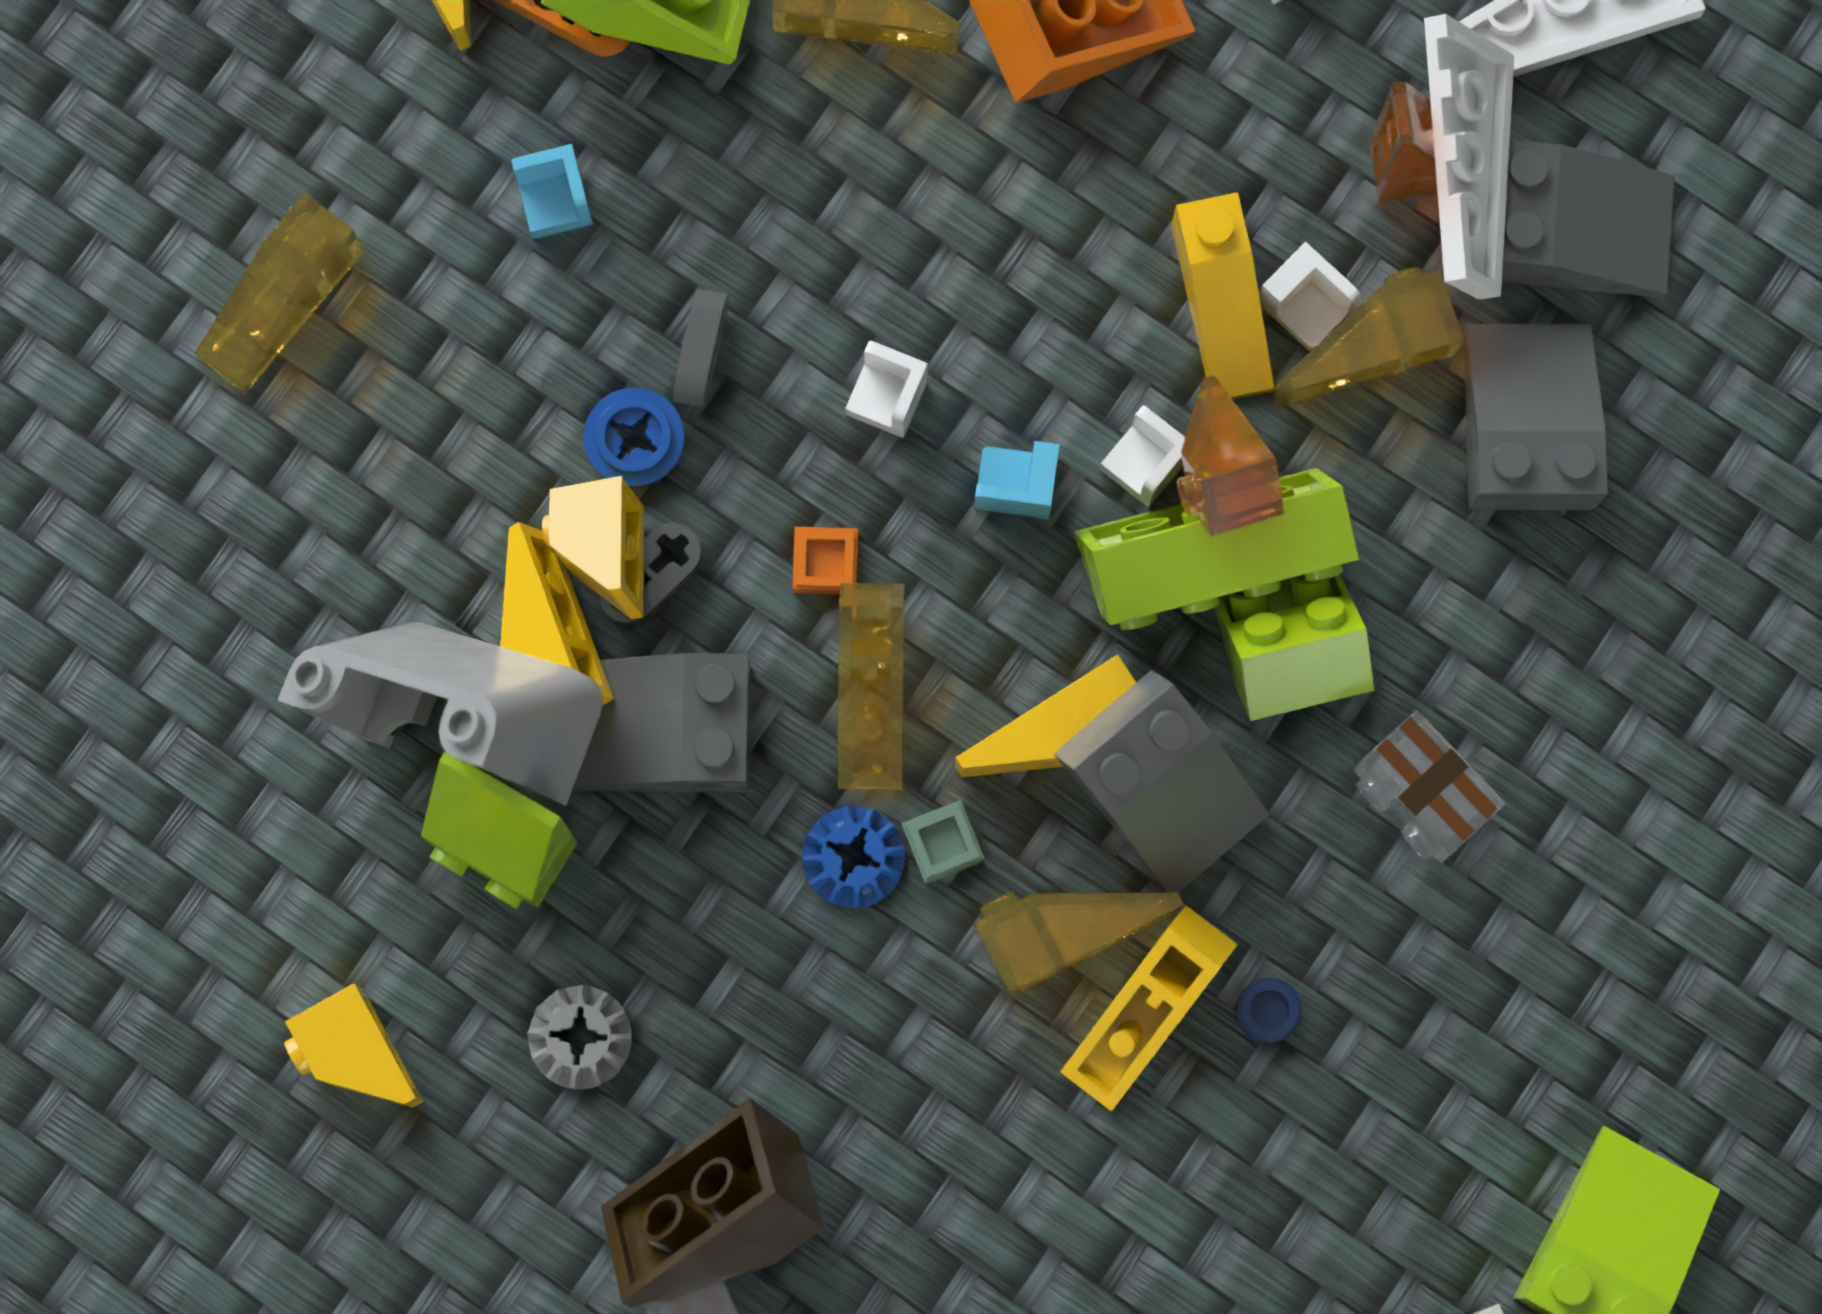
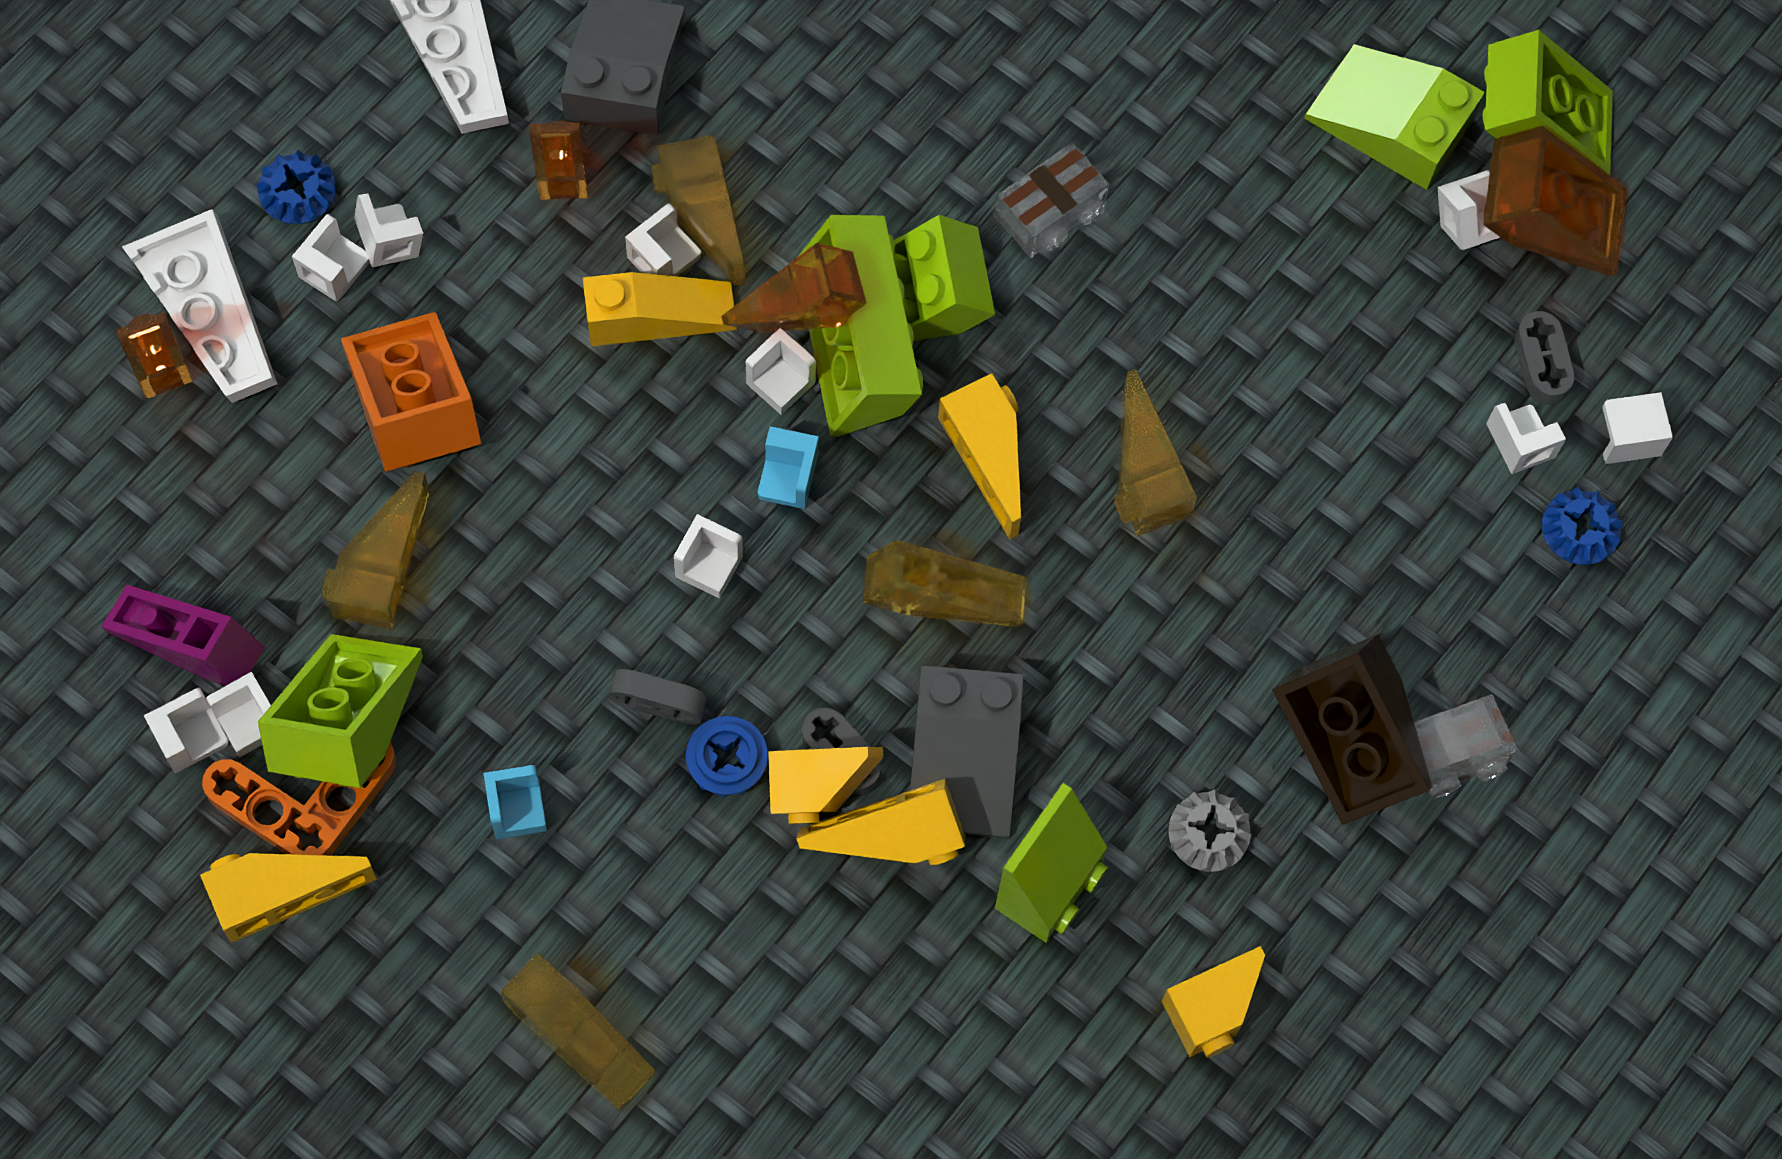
camera: 90 degrees left, 10 degrees down
light grey windscreen [277,622,603,806] -> none
orange tile [793,527,858,595] -> none
blue gear [802,805,905,909] -> none
sand green tile [901,800,985,885] -> none
dark grey slope [1054,670,1270,898] -> none
yellow slope [1060,906,1238,1112] -> none
dark blue tile [1235,978,1302,1044] -> none
white wing [1424,14,1514,300] -> none
dark grey slope [1464,324,1608,510] -> none

